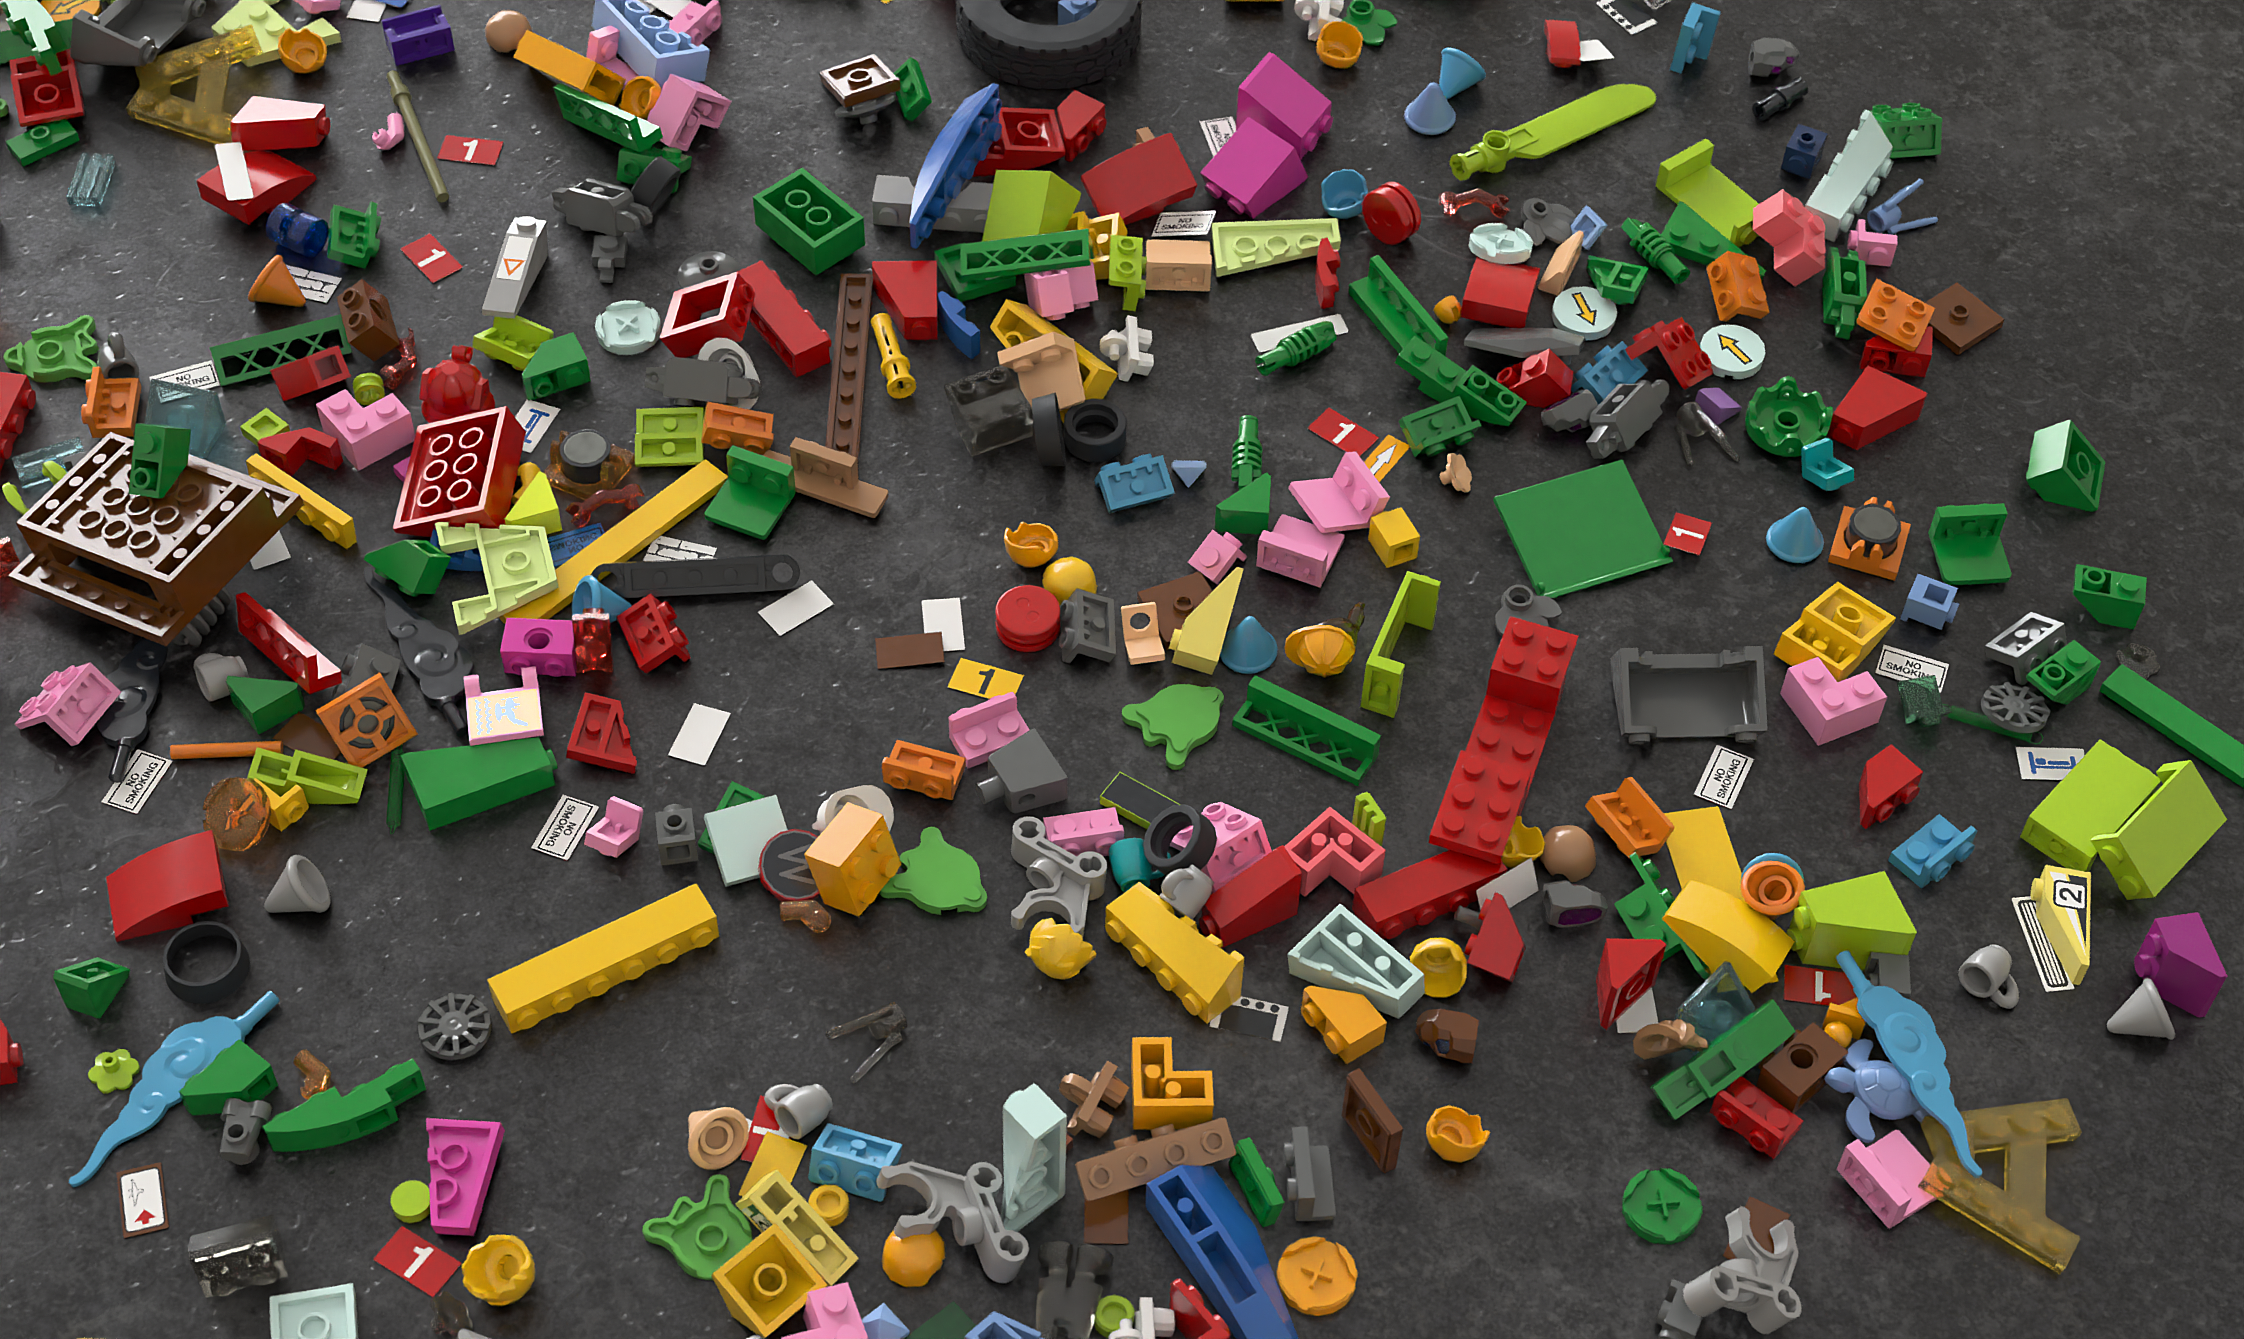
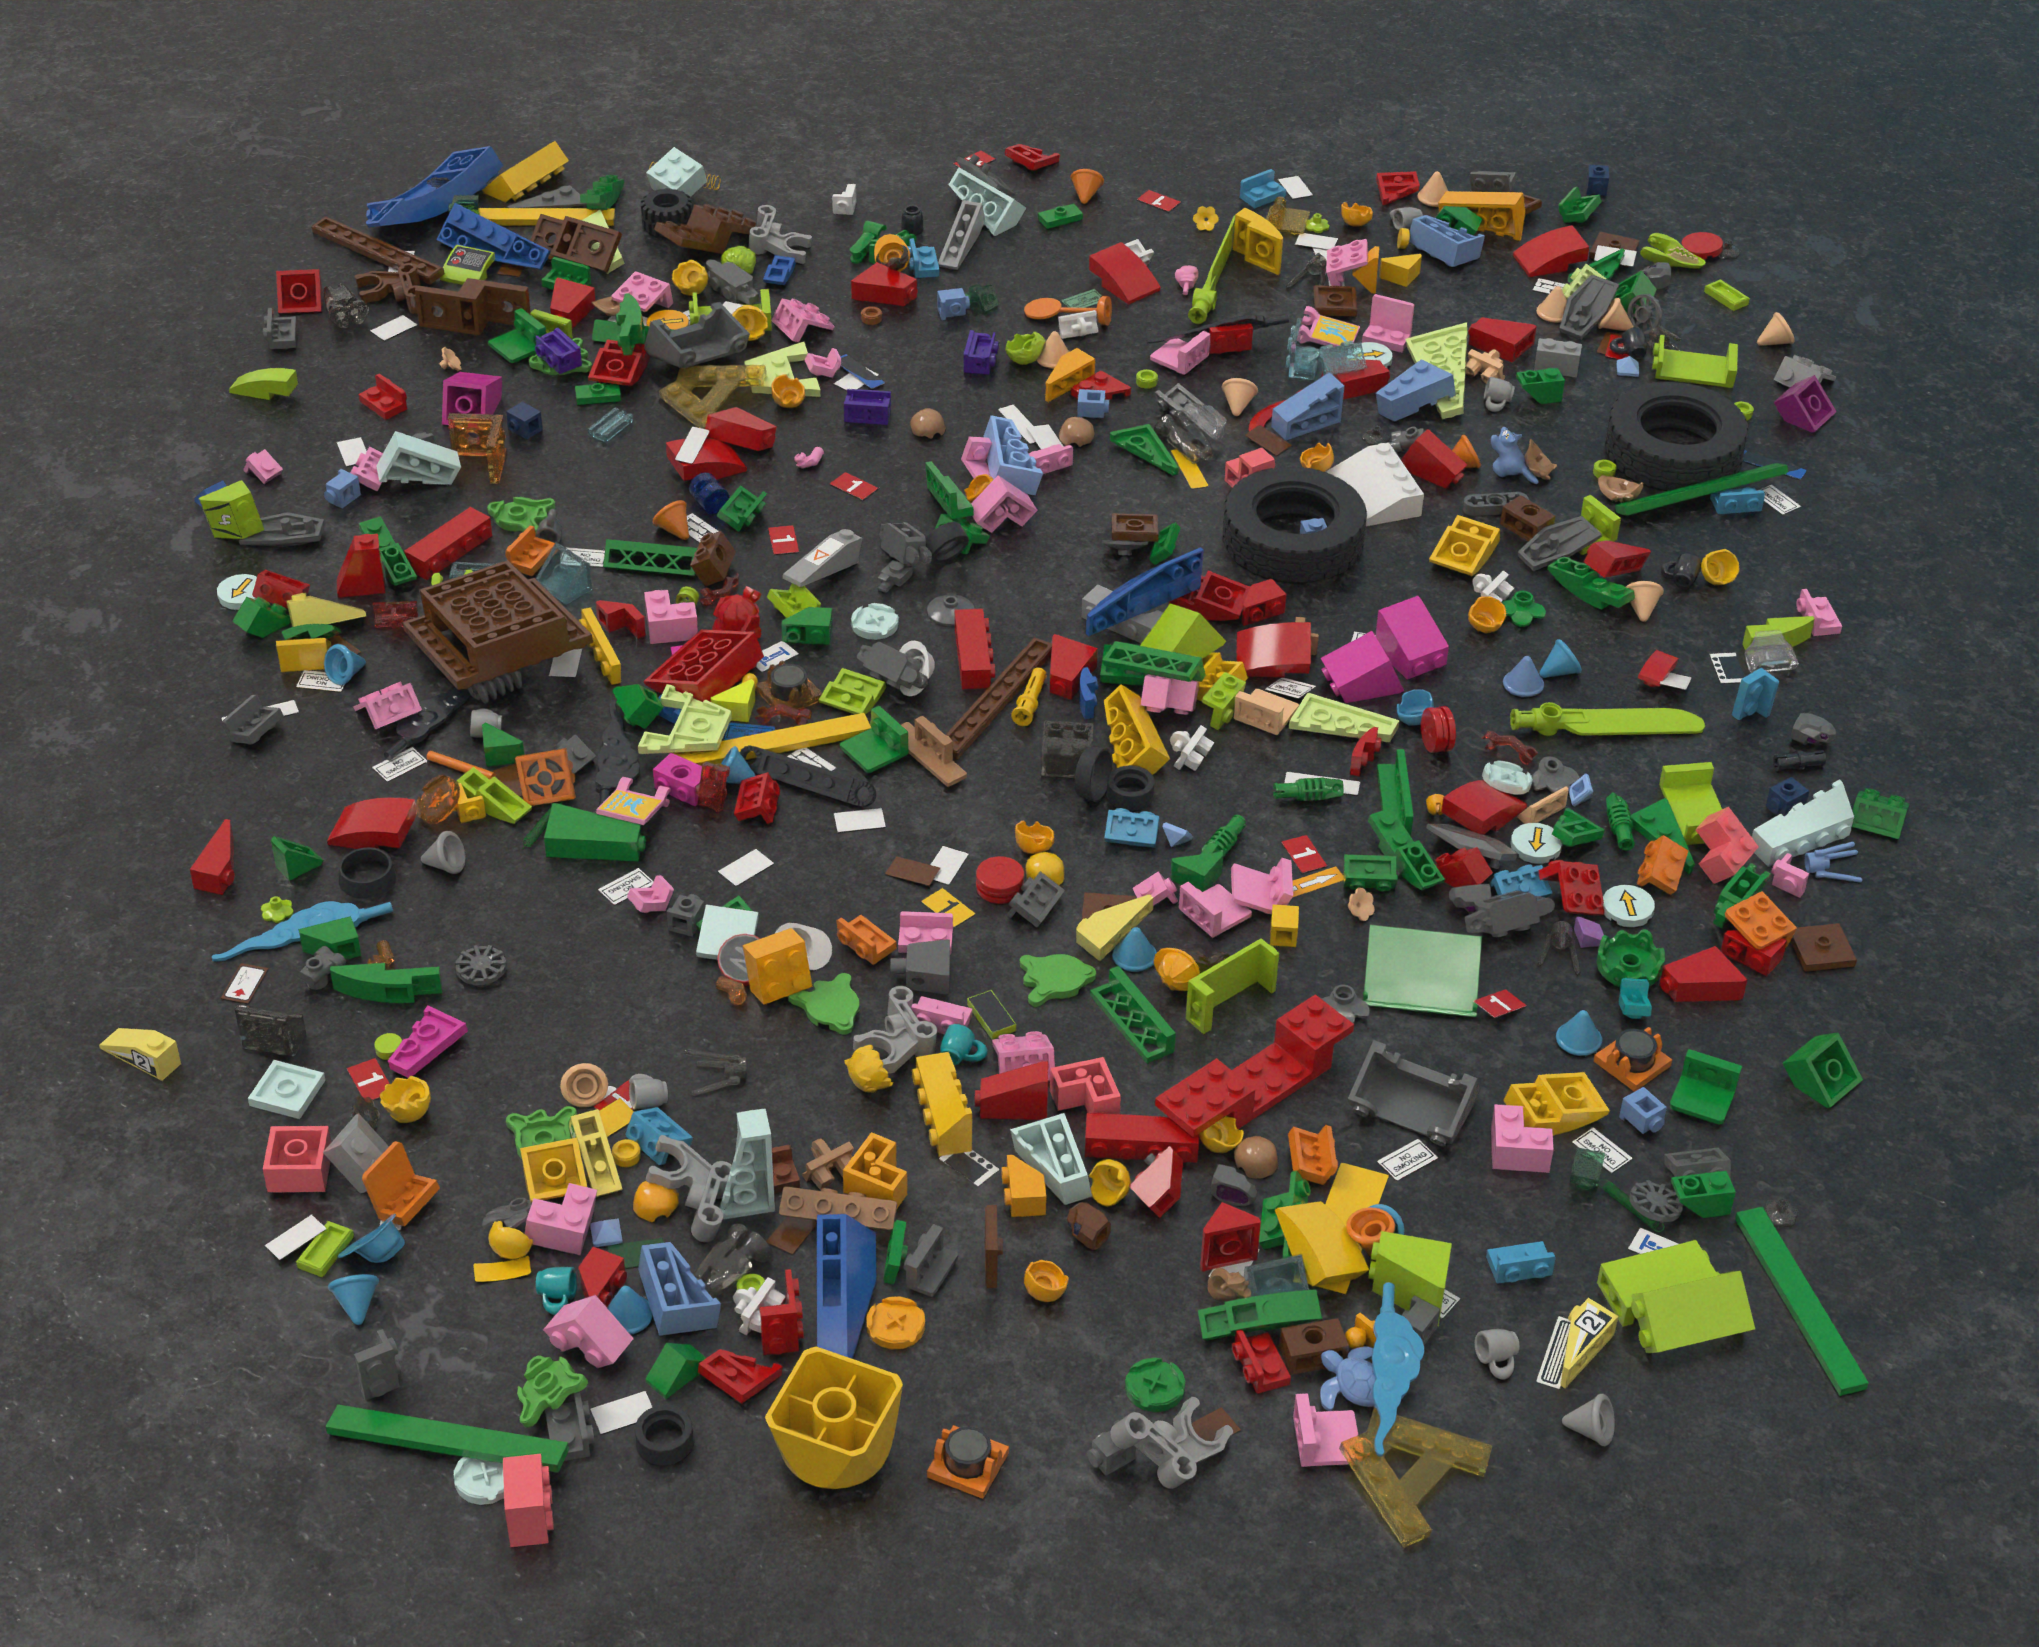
camera: 30 degrees right, 10 degrees down
green slope [129,423,191,498] -> none
red fence [236,592,342,694] -> none
lime plate [240,408,290,447] -> none
red slope [270,345,351,401] -> none
olive bar [387,71,449,202] -> none
yellow brick [487,883,719,1034] -> none
light orange slope [514,30,627,106] -> none
red wing [566,692,637,774] -> none
red window [660,272,756,358] -> none
orange bracket [701,402,774,455] -> none
green brick [753,168,865,275] -> none
light nougat bracket [997,332,1085,421] -> none
light nougat bracket [1121,602,1165,665] -> none
black tyre [1143,804,1217,876] -> none
light grey piece [1160,864,1214,920] -> none
lime tile [1352,792,1386,847] -> none
white sticker [1476,858,1539,910] -> none
red sticker [1784,965,1856,1006] -> none
red slope [1859,744,1923,829] -> none
green slope [2073,564,2147,630] -> none
magenta slope [2134,912,2227,1017] -> none

